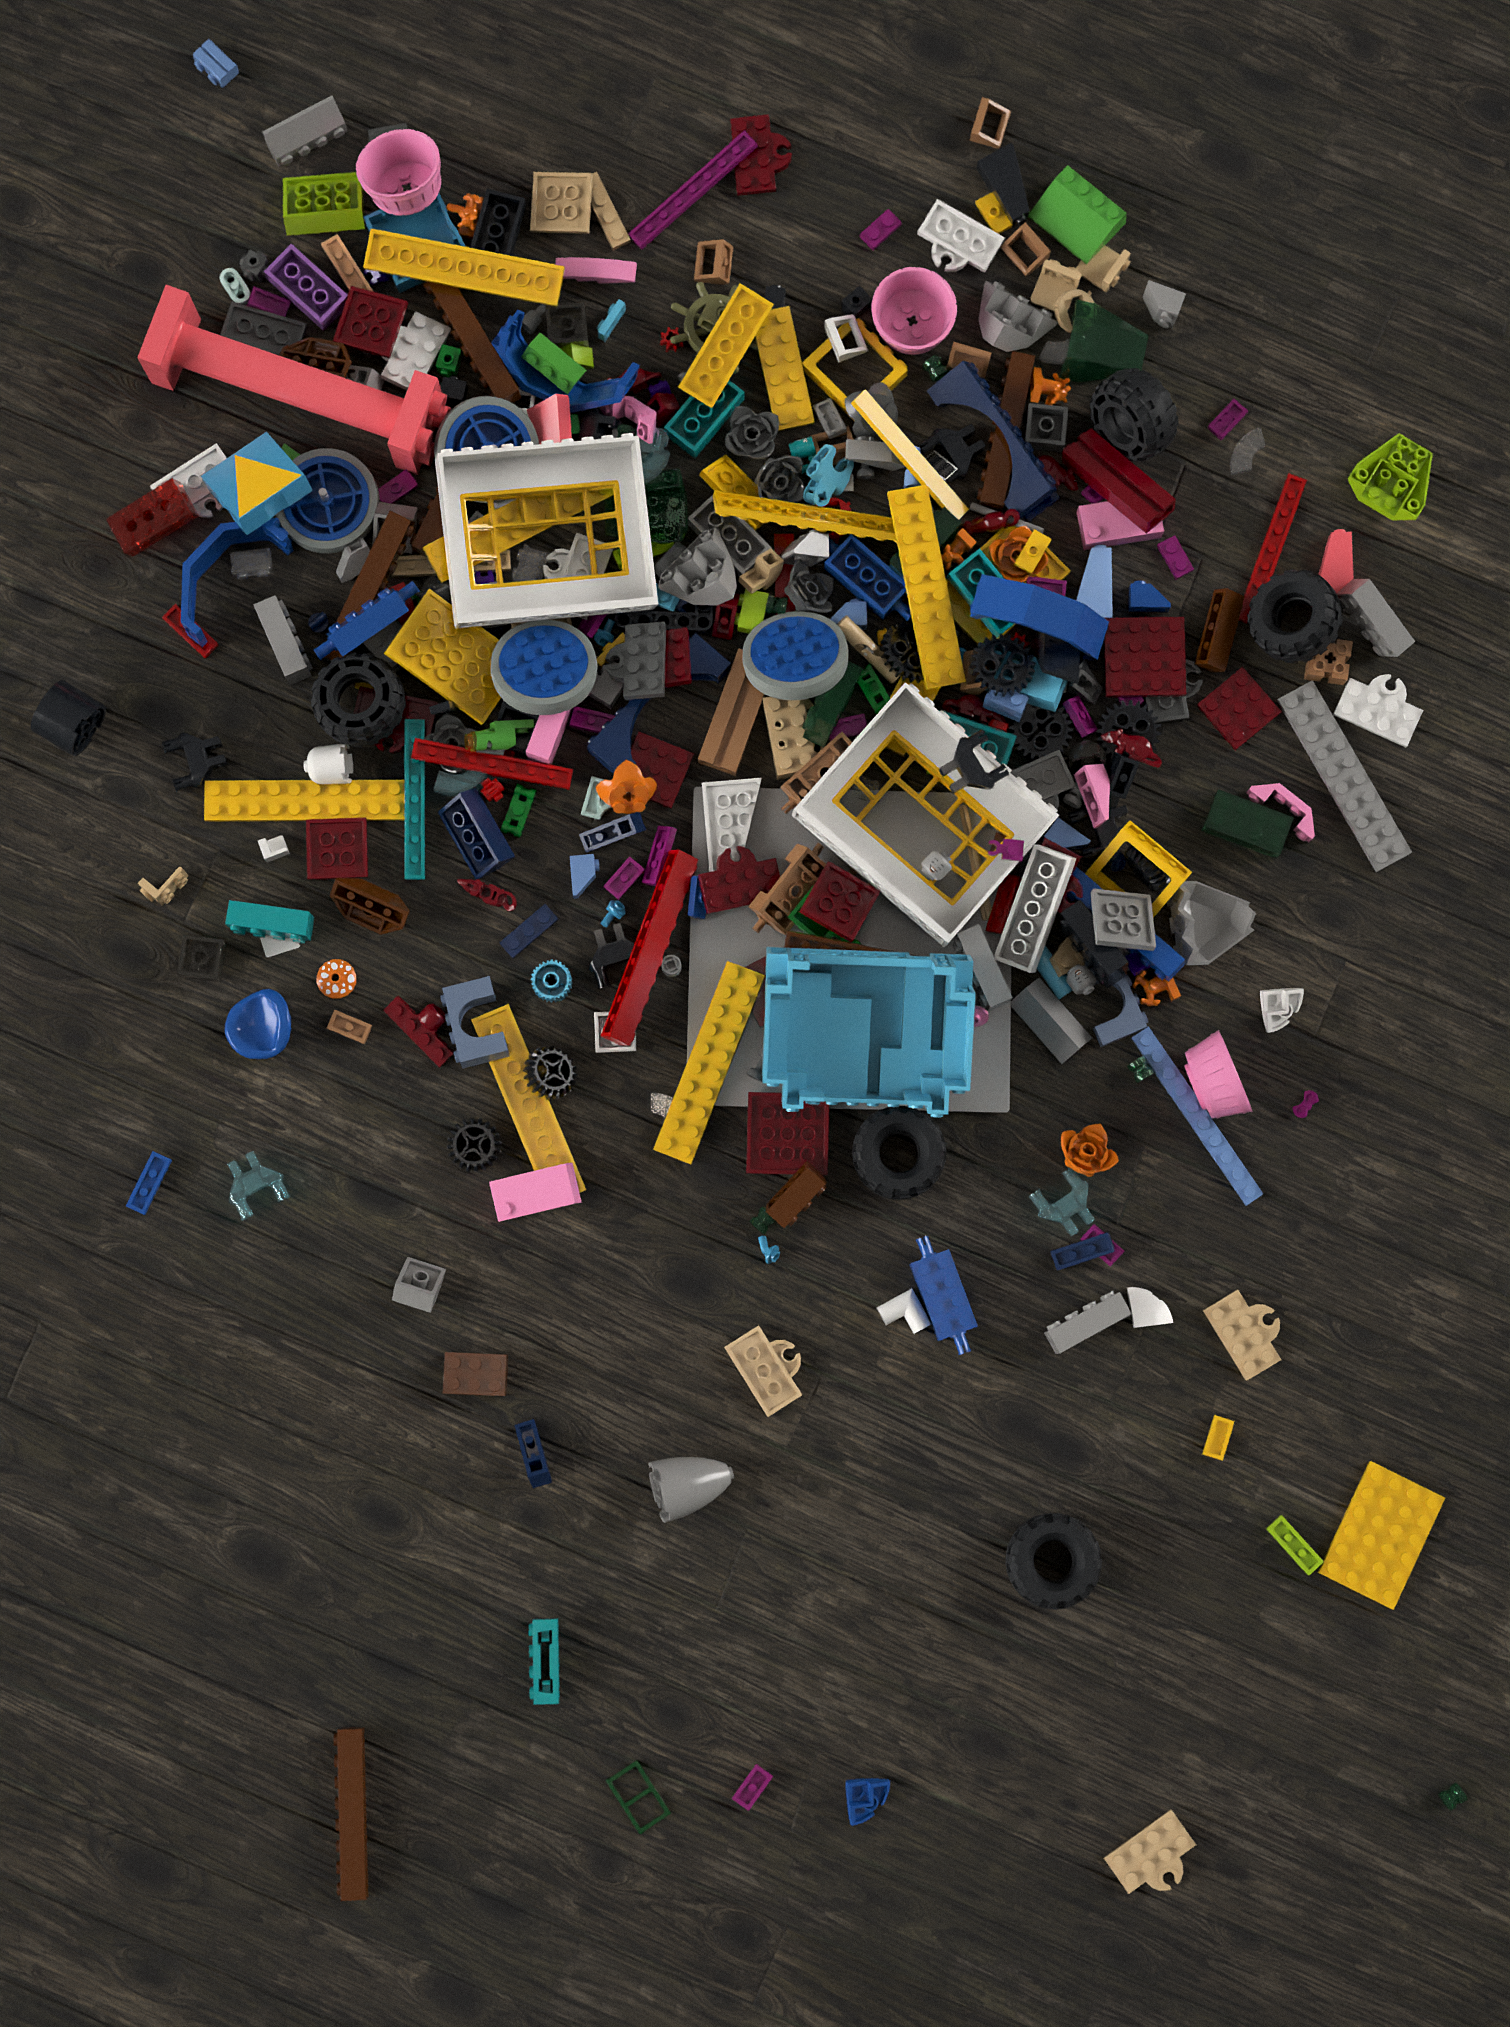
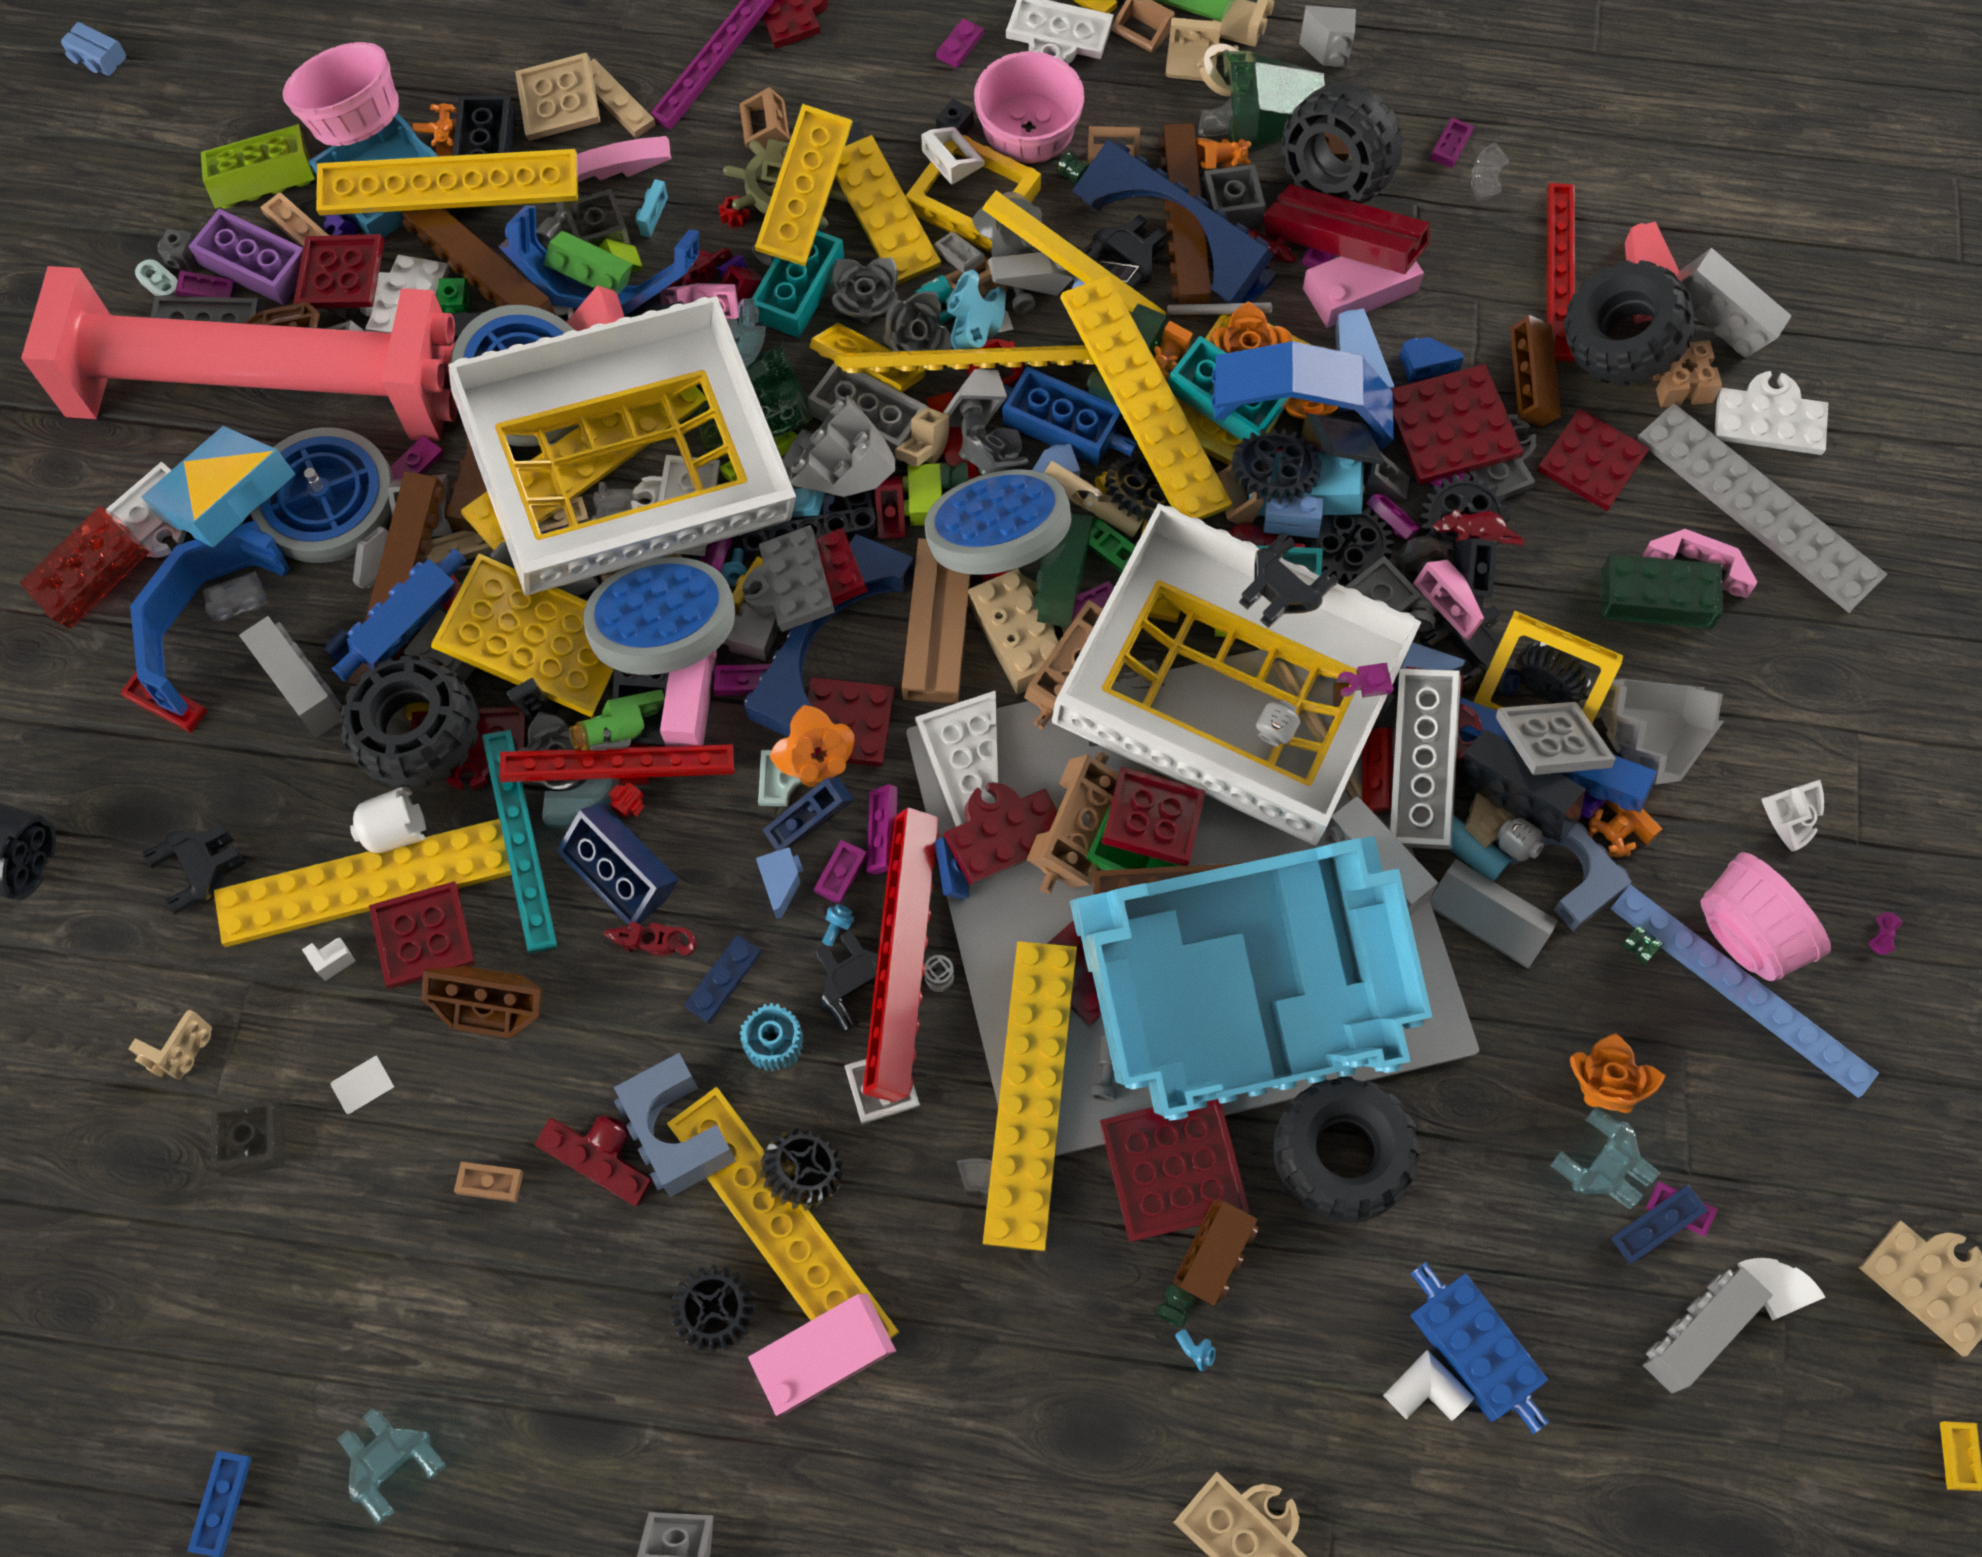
camera: 10 degrees left, 15 degrees down
teal brick [225,900,314,944] -> none
blue piece [225,989,291,1059] -> none
light grey slope [263,96,348,166] -> none
orange dish [317,959,356,999] -> none
green plate [501,783,537,838] -> none
dark red animal [958,509,1020,536] -> none
light grey brick [978,281,1058,352] -> none
yellow plate [1014,529,1052,574] -> none
magenta plate [1157,535,1194,580] -> none
lime wedge [1348,433,1433,520] -> none

